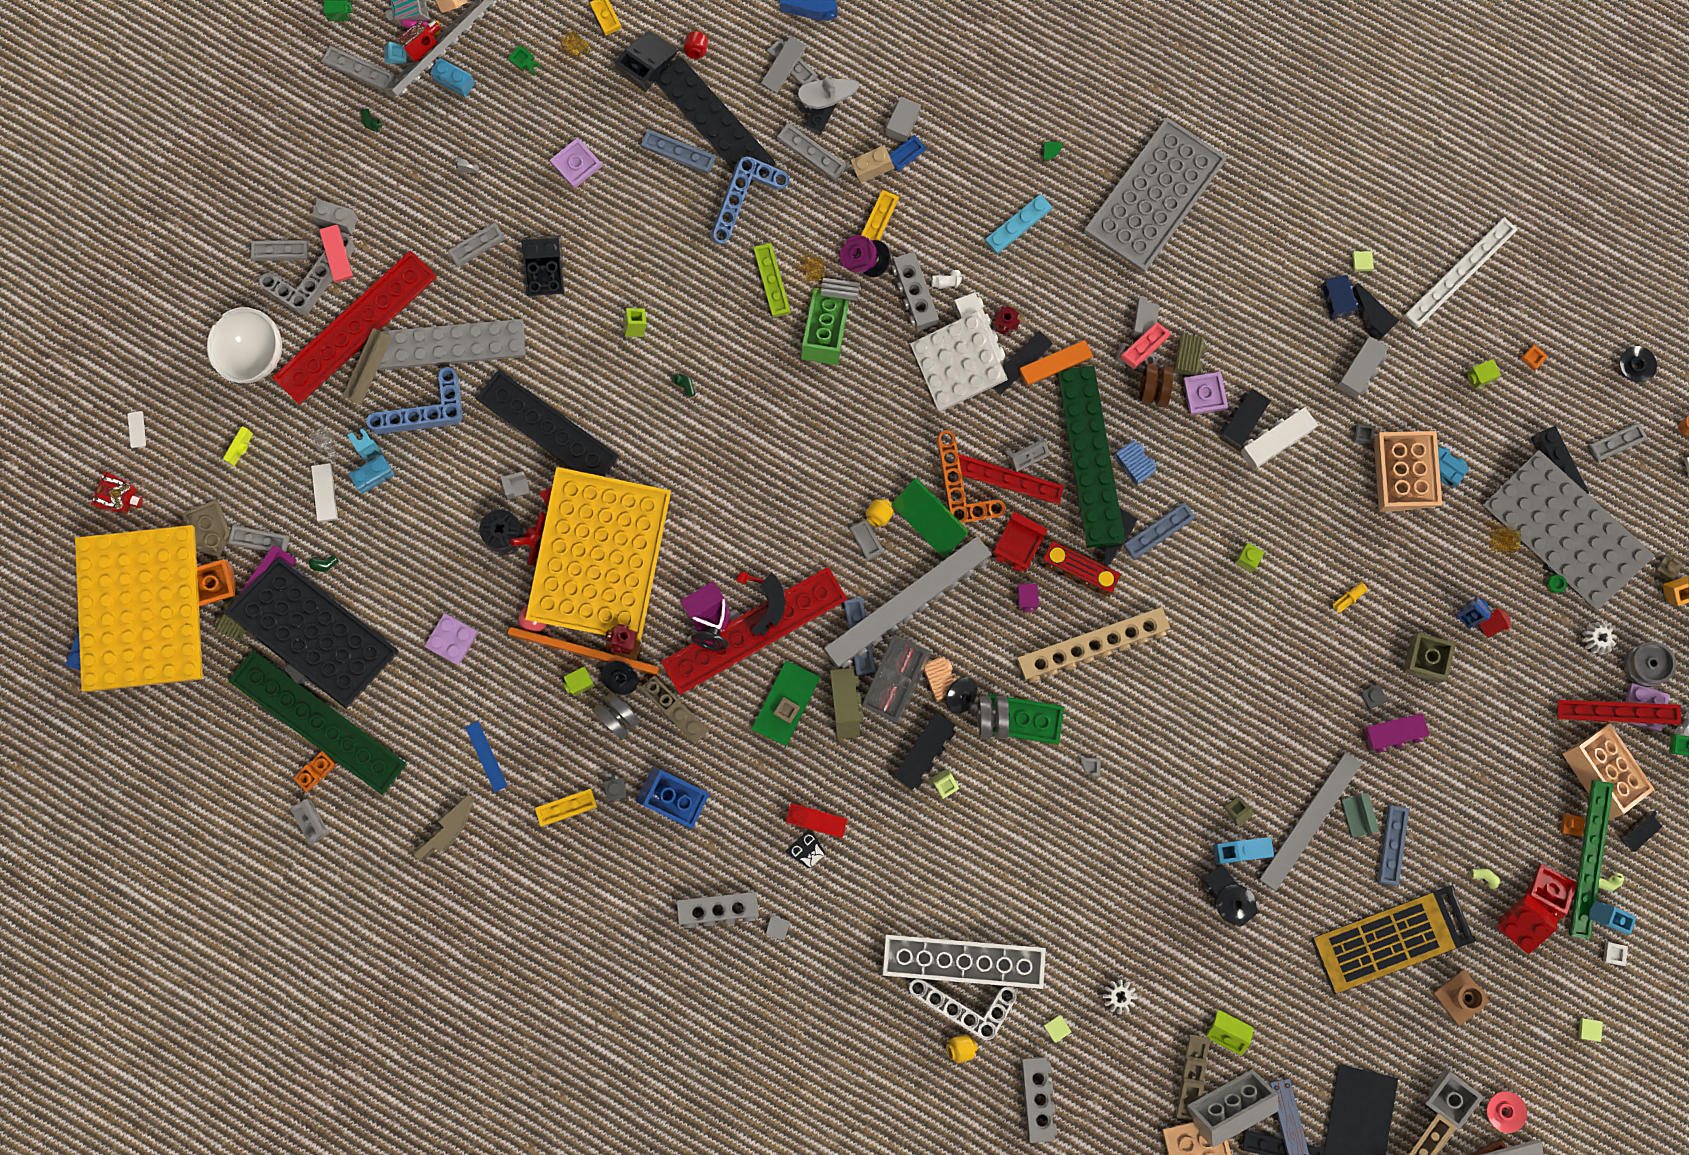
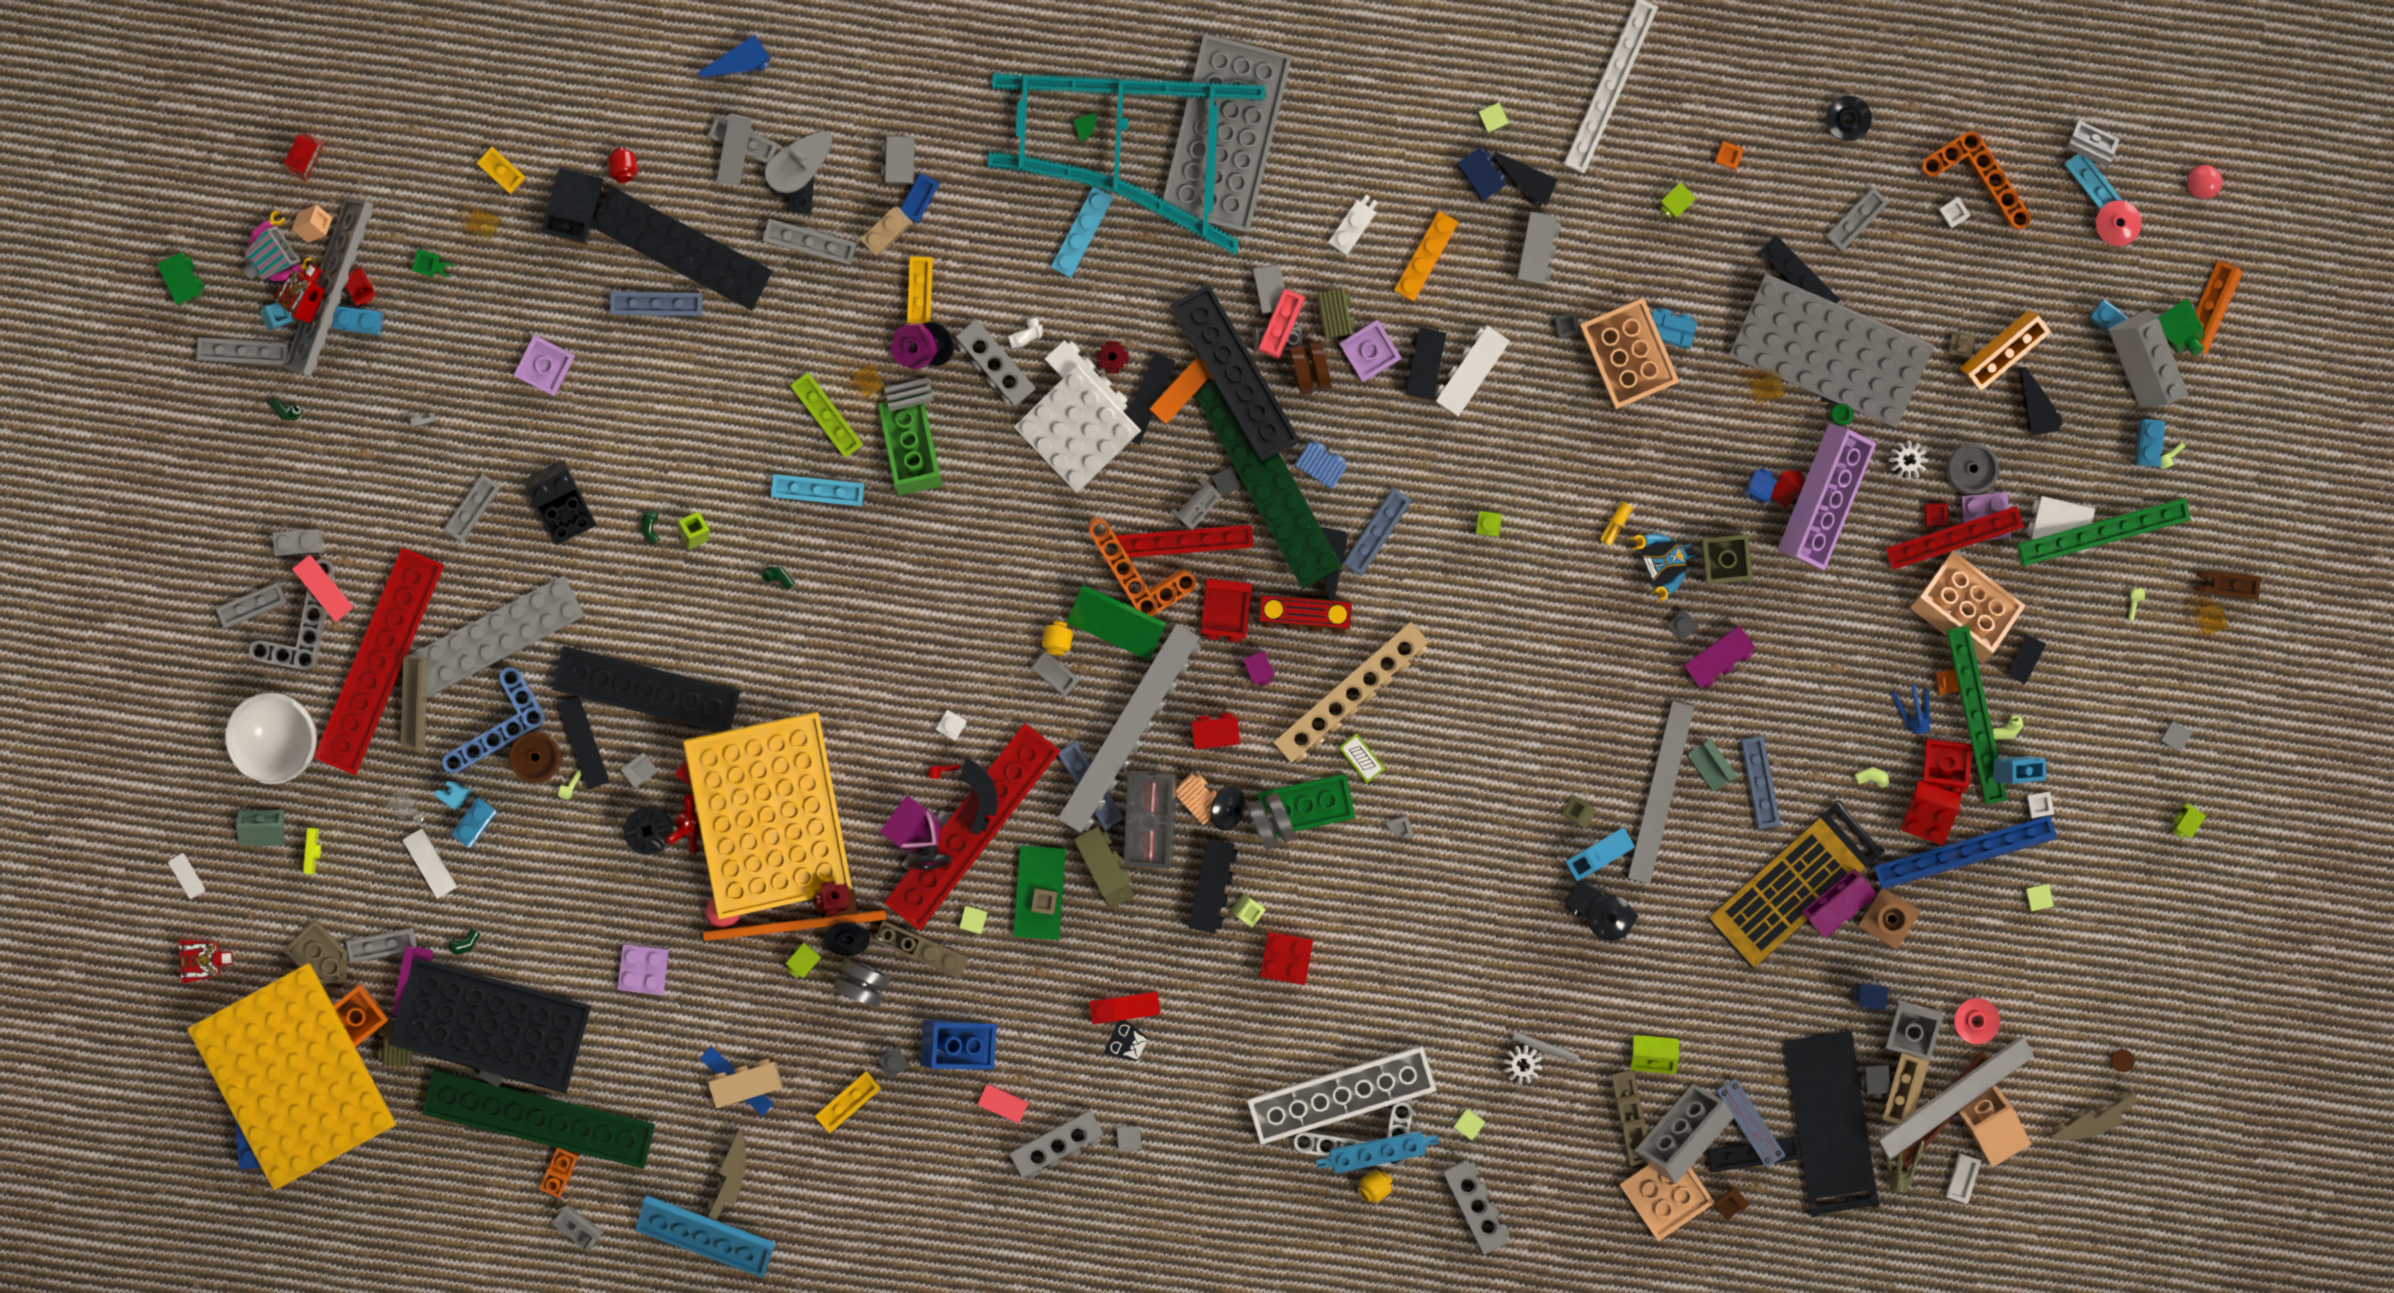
camera: 20 degrees left, 10 degrees up
medium blue beam [710,157,790,245] -> none
none -> sand green panel [236,810,285,846]
none -> red bracket [345,266,376,306]
none -> reddish brown wheel [510,732,563,782]
none -> black tile [558,697,610,790]
none -> yellowish green hand [558,770,582,799]
none -> dark azure plate [635,1196,775,1278]
none -> dark green arm [640,510,660,546]
none -> tan brick [708,1058,783,1108]
none -> medium azure plate [771,474,865,507]
none -> white plate [936,710,967,741]
none -> yellowish green tile [959,906,988,934]
none -> coral tile [978,1084,1029,1123]
none -> teal piece [988,72,1266,256]
none -> black plate [1169,284,1300,463]
none -> red brick [1192,713,1240,749]
none -> dark grey tile [1212,467,1242,497]
none -> red brick [1260,931,1313,985]
none -> dark azure plate [1316,1131,1439,1174]
none -> white hinge [1328,195,1378,256]
none -> white tile [1339,733,1385,783]
none -> light orange plate [1394,211,1459,302]
none -> light grey bar [1512,1032,1579,1063]
none -> torso [1630,533,1696,603]
none -> lavender brick [1777,423,1877,570]
none -> magenta brick [1801,868,1877,938]
none -> dark blue brick [1851,982,1889,1010]
none -> dark grey brick [1860,1064,1890,1098]
none -> blue plate [1874,816,2057,890]
none -> blue plant [1891,683,1932,735]
none -> red tile [1924,503,1949,527]

